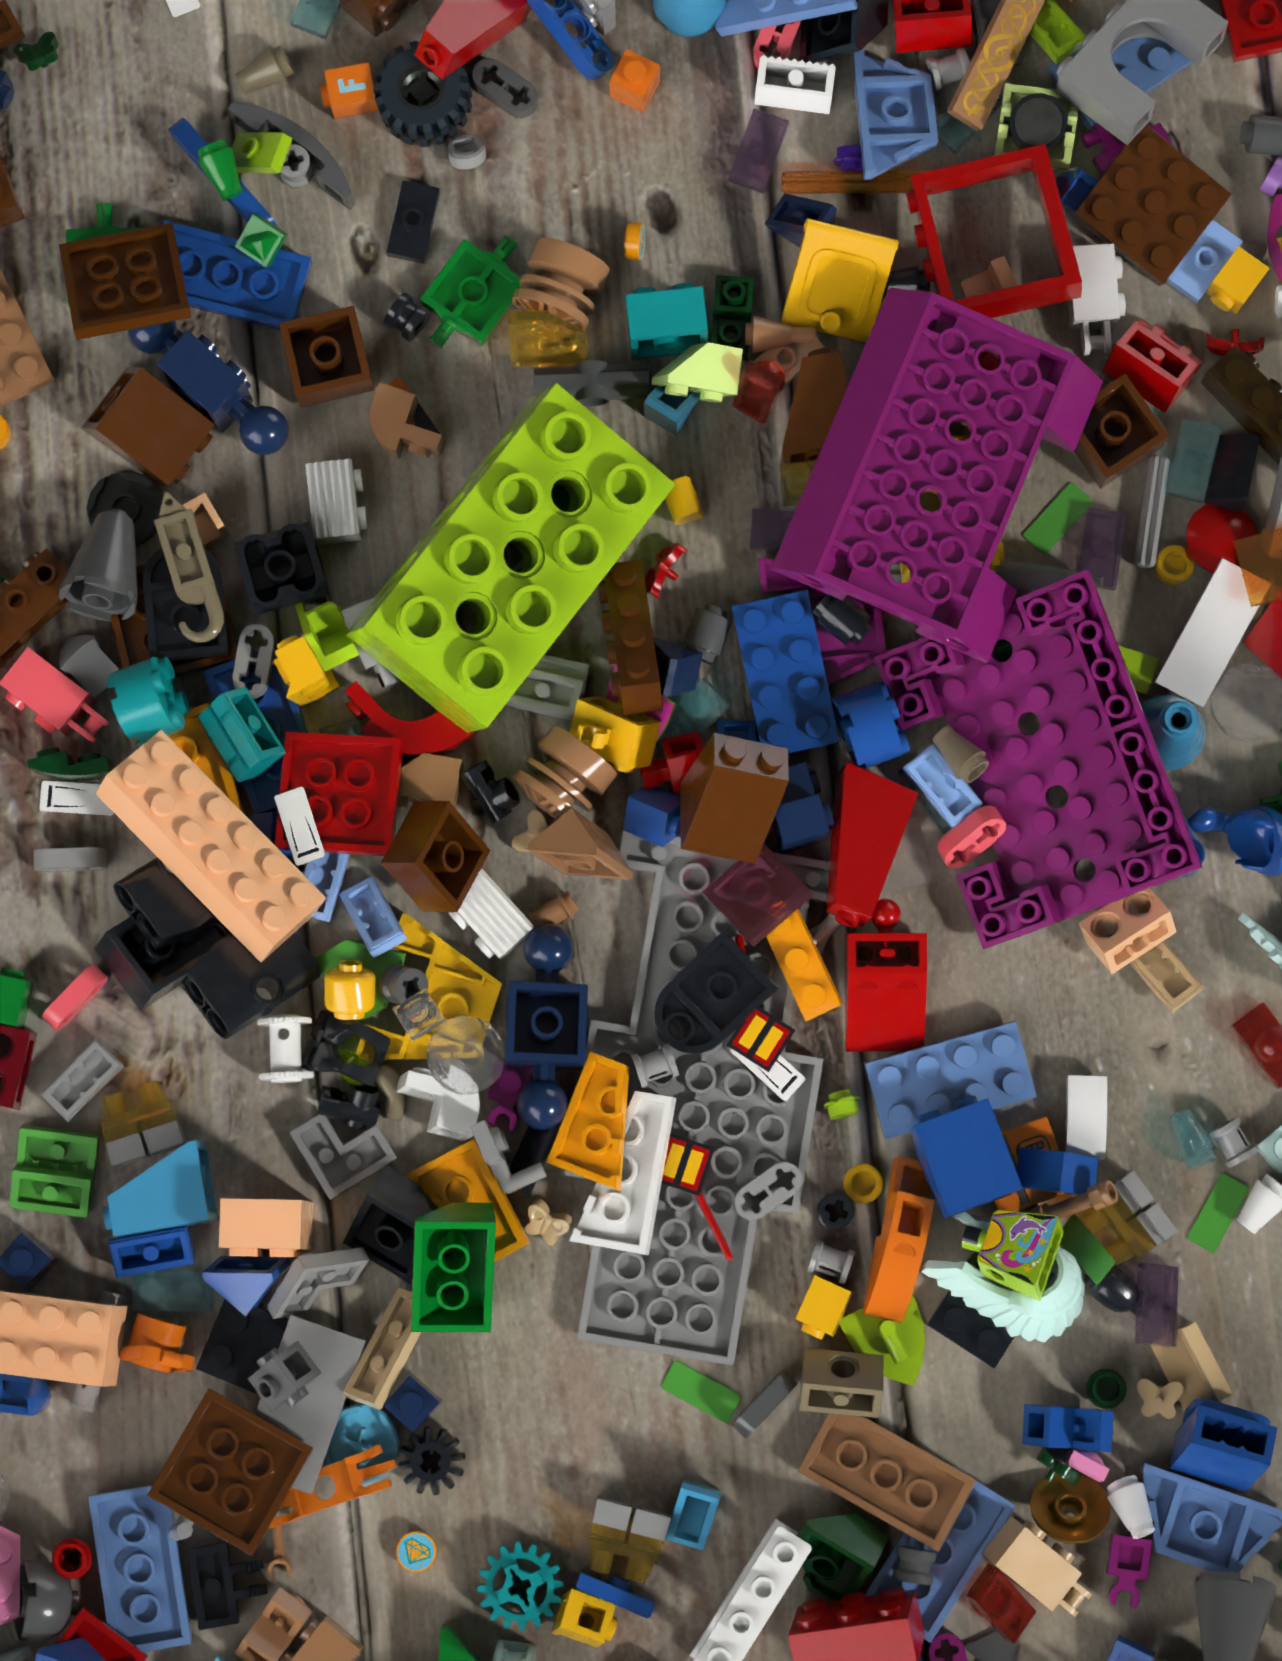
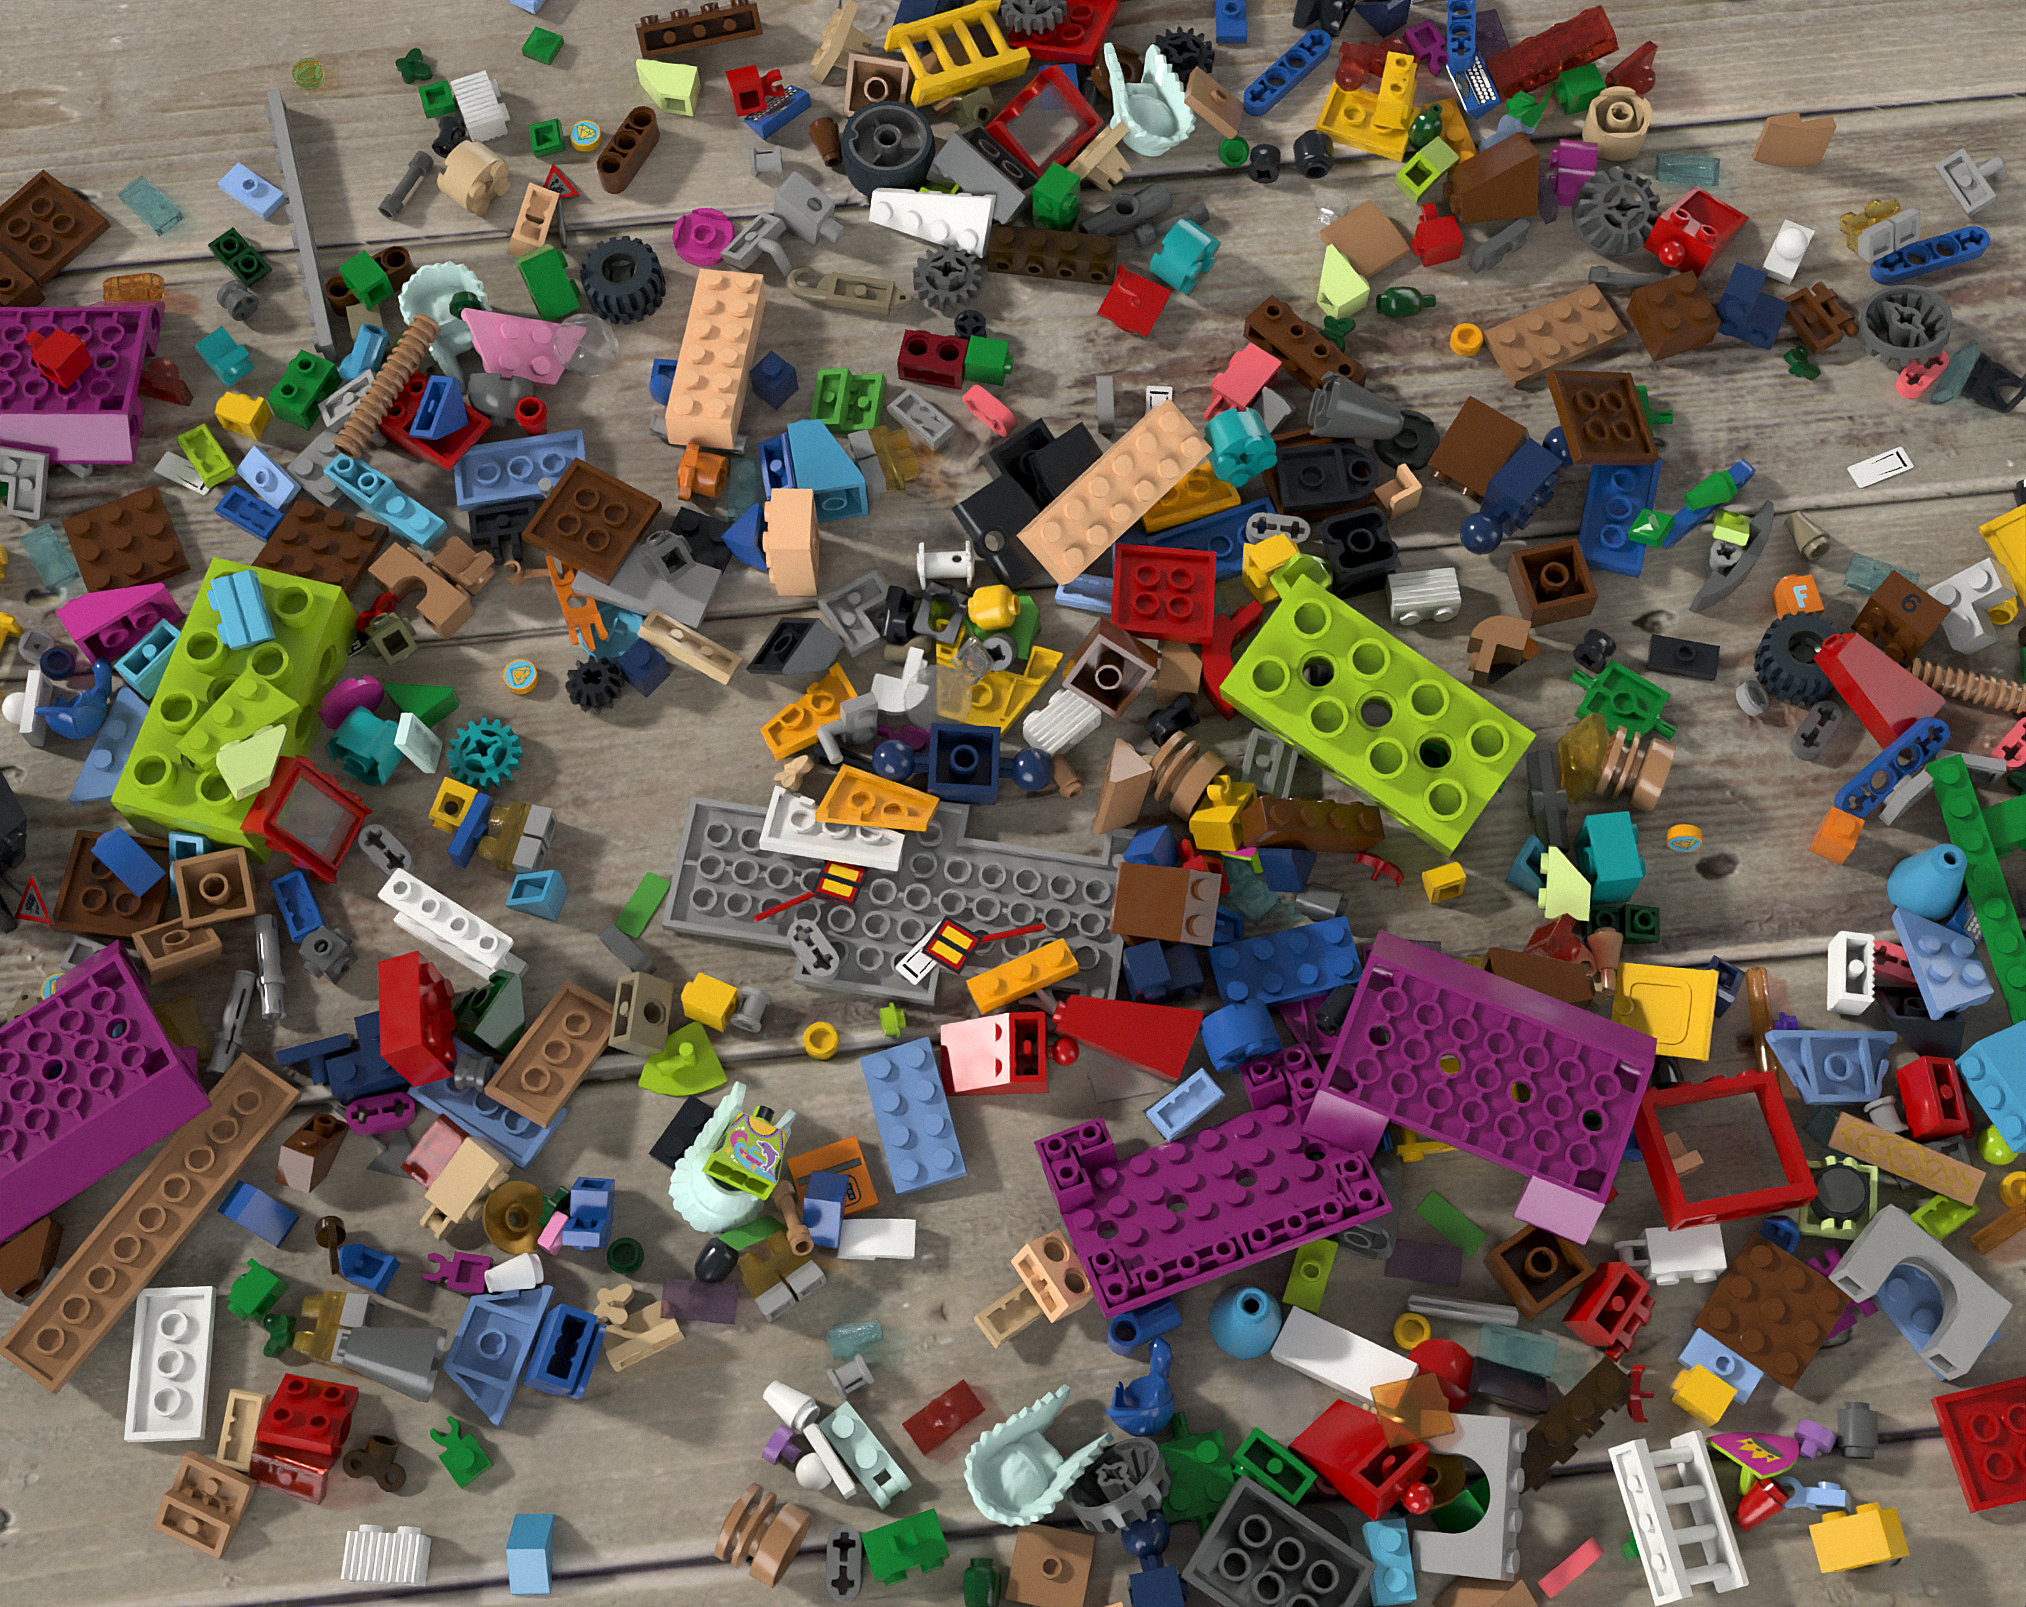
camera: 90 degrees right, 15 degrees down
dark green slope [27,747,114,781] -> none
dark tan plate [154,492,224,643] -> none
teal brick [198,687,286,782] -> none
light grey plate [267,1247,370,1319] -> none
white sticker [274,787,325,866] -> none
light blue plate [339,875,408,958] -> none
green slope [411,1202,496,1332] -> none
light grey bush [631,1043,679,1089] -> none
black plate [654,931,779,1054] -> none
clear pink tile [702,844,813,947] -> none
clear purple plate [728,109,789,194] -> none
black bush [817,1193,854,1229] -> none
orange slope [863,1156,935,1323] -> none
blue brick [910,1096,1023,1219] -> none
dark tan cone [933,725,989,783] -> none
coral beam [937,806,1006,869] -> none
bright green sticker [1187,1173,1249,1253] -> none

